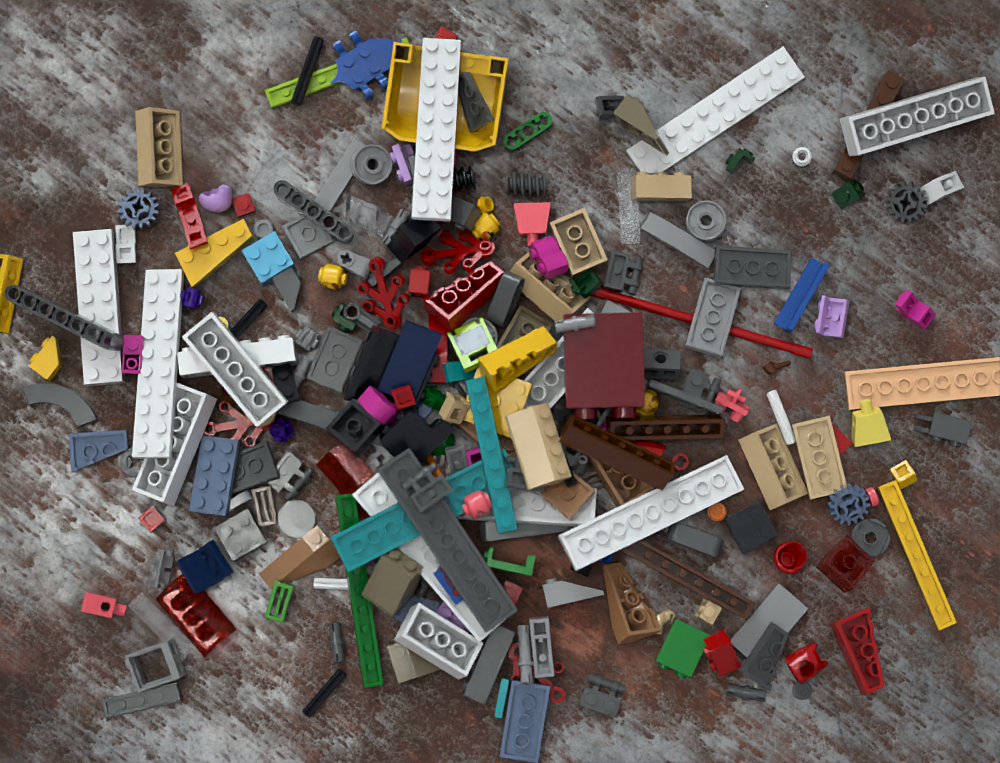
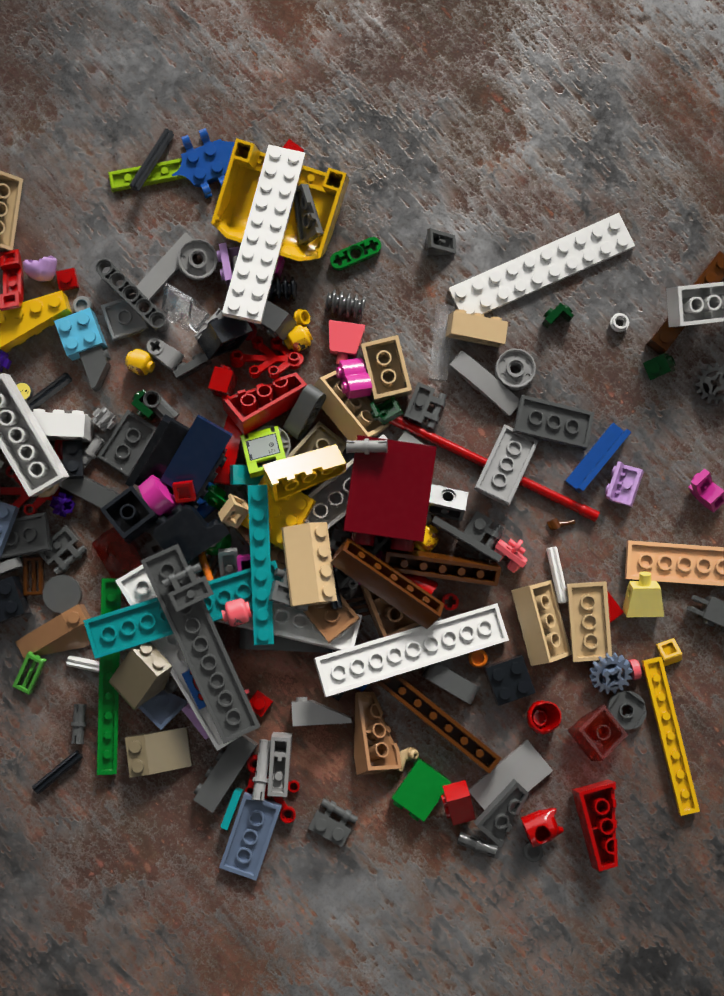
camera: 10 degrees right, 0 degrees up
red plant [357,257,410,330] -> none
white brick [394,603,483,679] -> none
green panel [483,547,536,576] -> none
dark tan slope [613,95,669,156] -> none
tan brick [695,598,722,625] -> none

